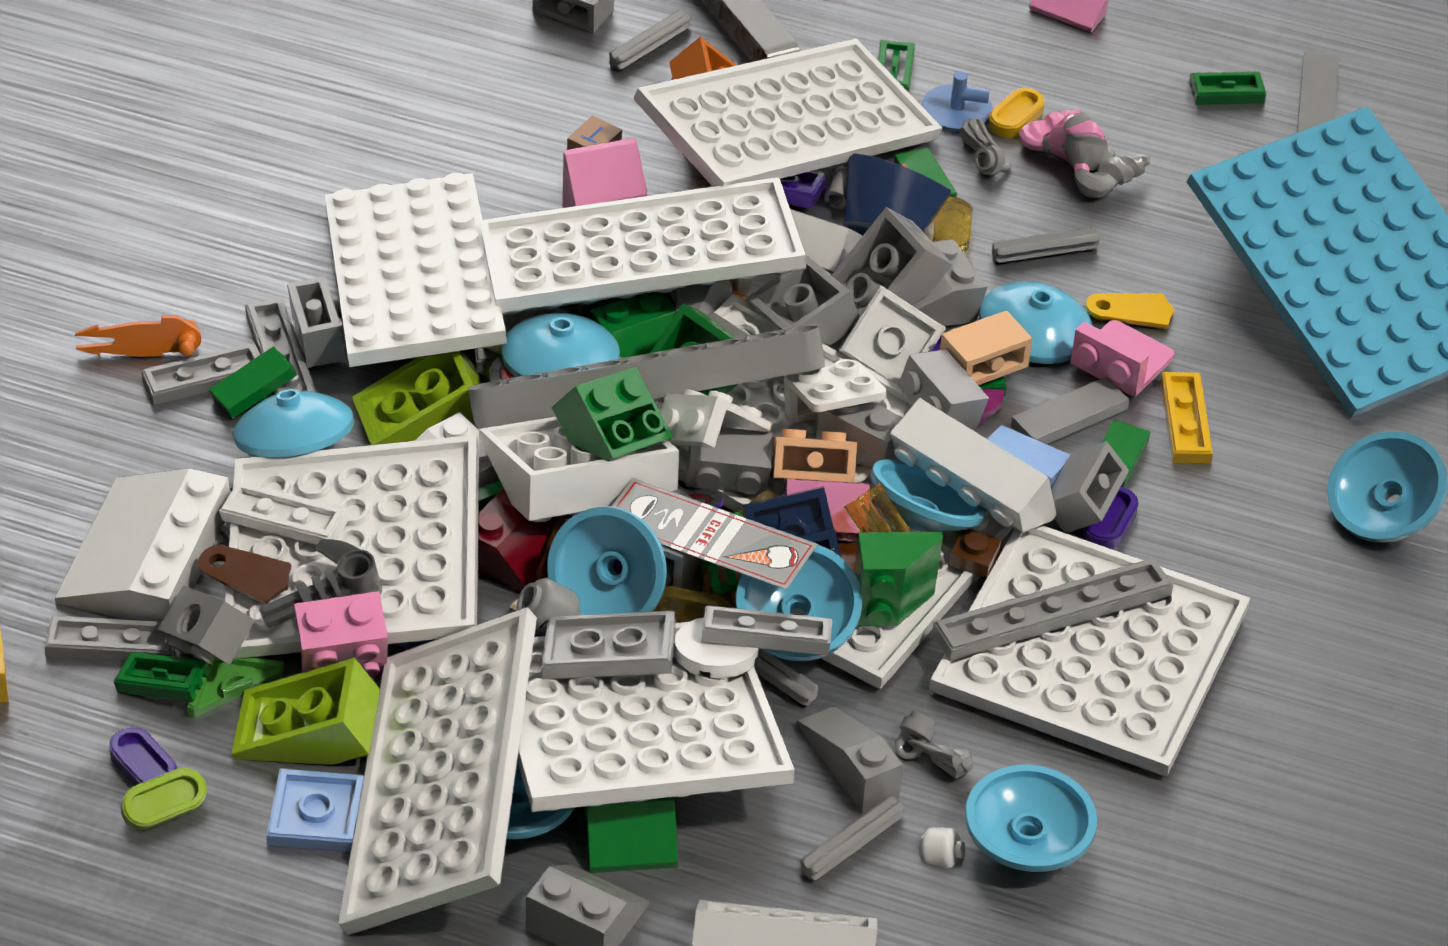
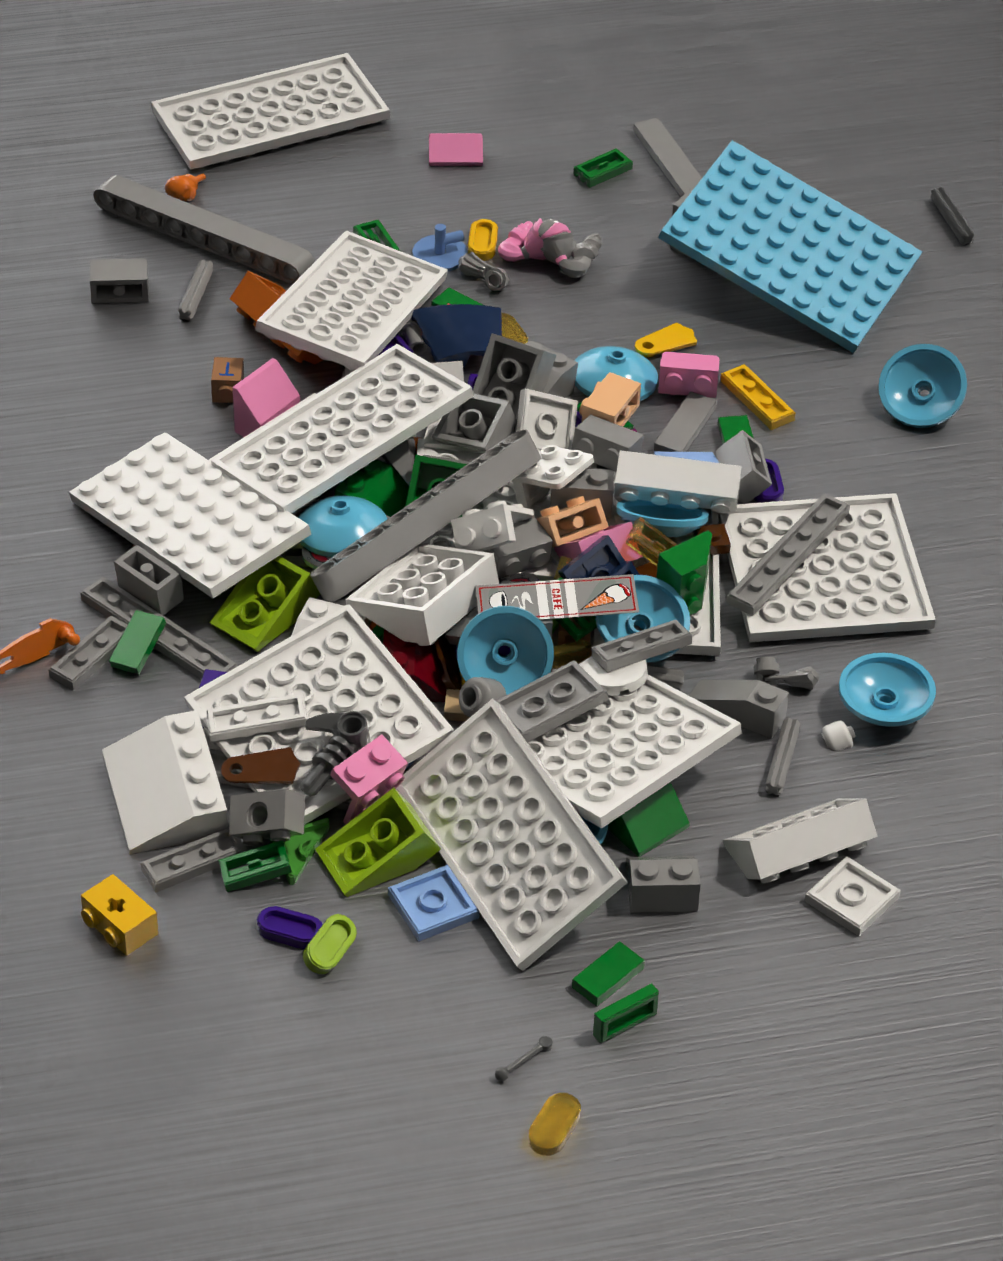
camera: 30 degrees left, 0 degrees up
medium azure dish [233,389,354,457] -> none
green slope [551,367,673,461] -> none
light grey axle [992,227,1100,263] -> none

